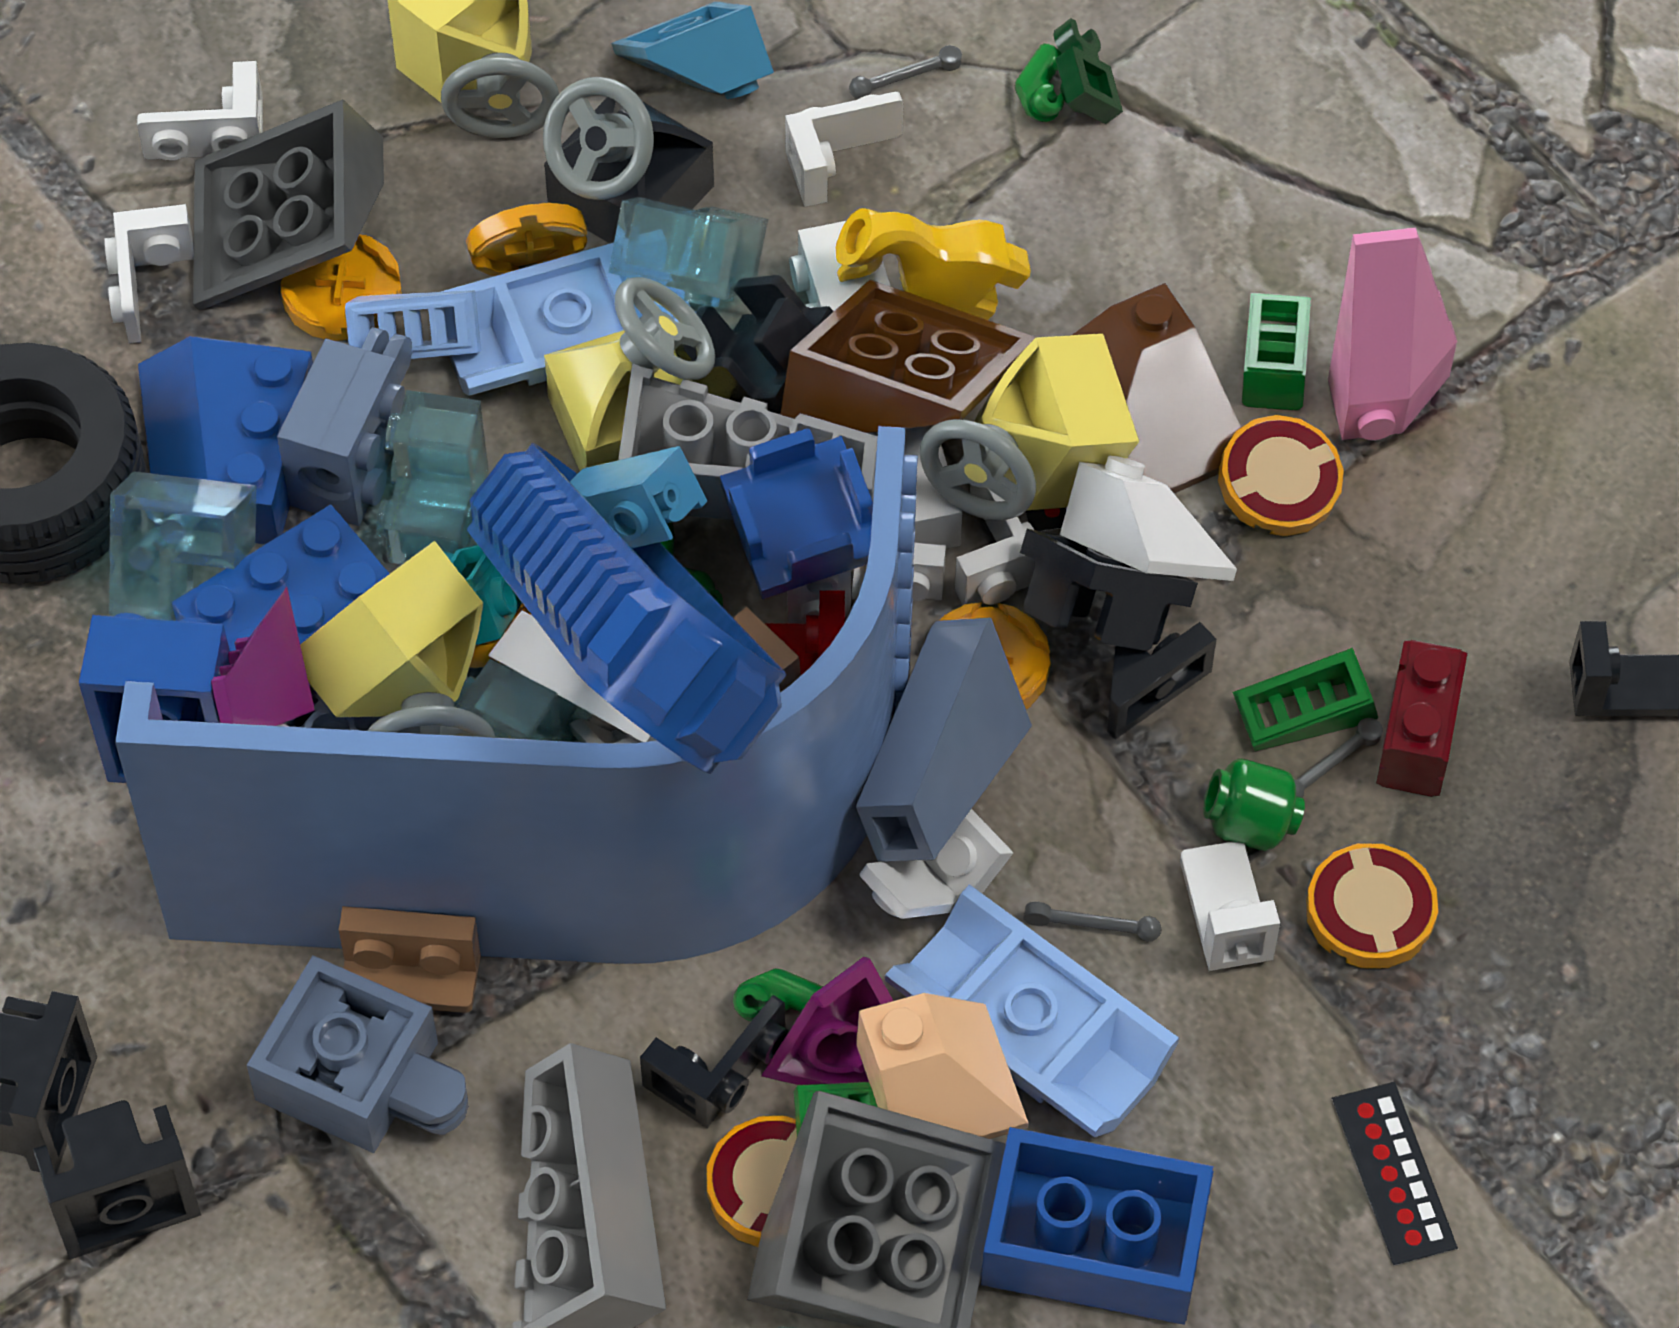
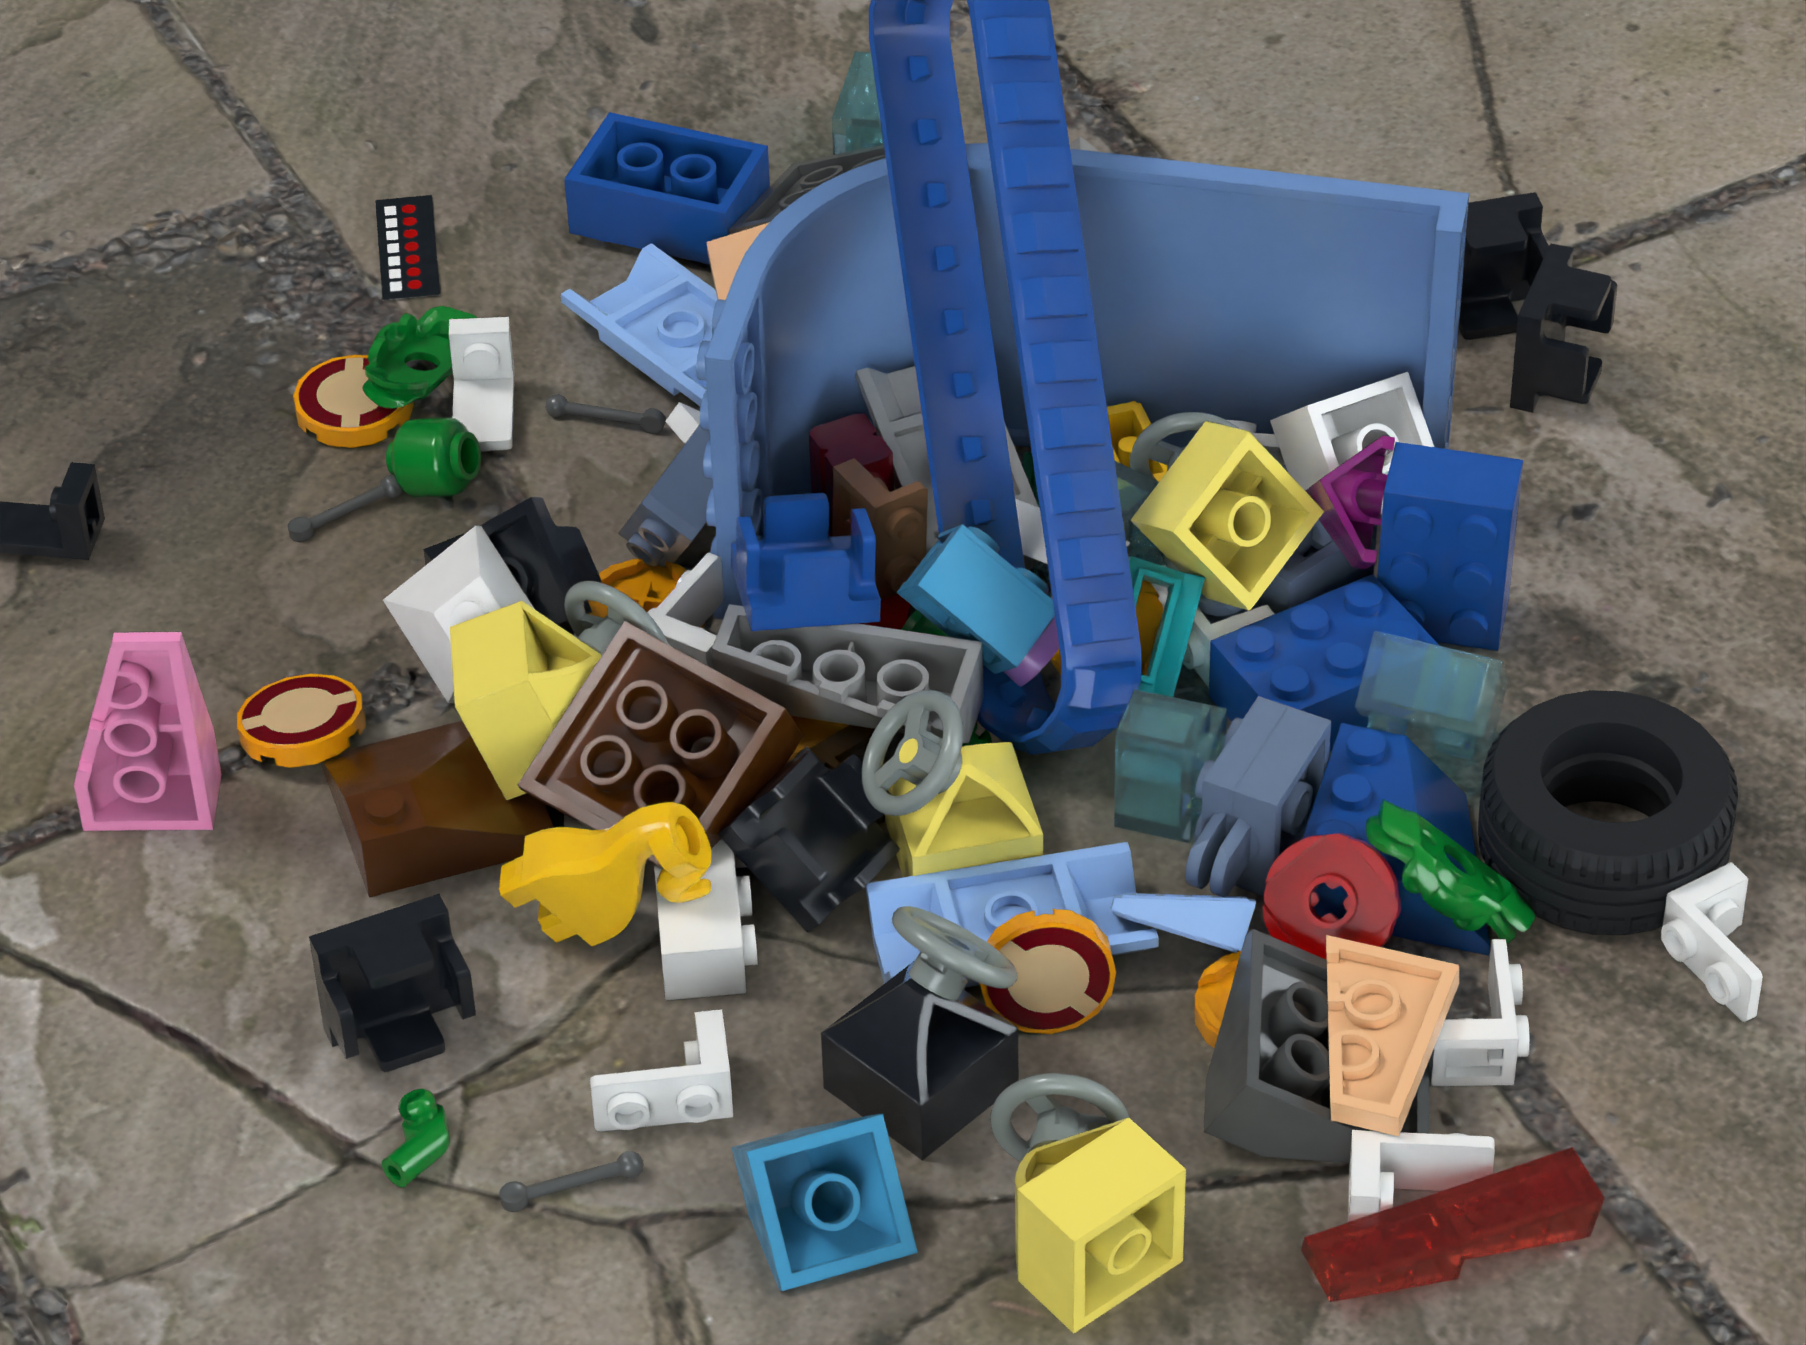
camera: 170 degrees left, 15 degrees down
clear light blue brick [608,197,768,307] -> none
dark green plate [1053,18,1123,124] -> none
green slope [1232,647,1379,751] -> none
green slope [1242,293,1311,410] -> none
dark red brick [1376,640,1468,797] -> none
none -> black panel [309,894,476,1072]
none -> green piece [362,306,477,408]
none -> white bracket [647,553,724,669]
none -> red plate [1263,833,1402,960]
none -> clear red slope [1301,1147,1605,1302]
none -> light nougat wing [1326,935,1459,1137]
none -> green piece [1366,799,1535,944]

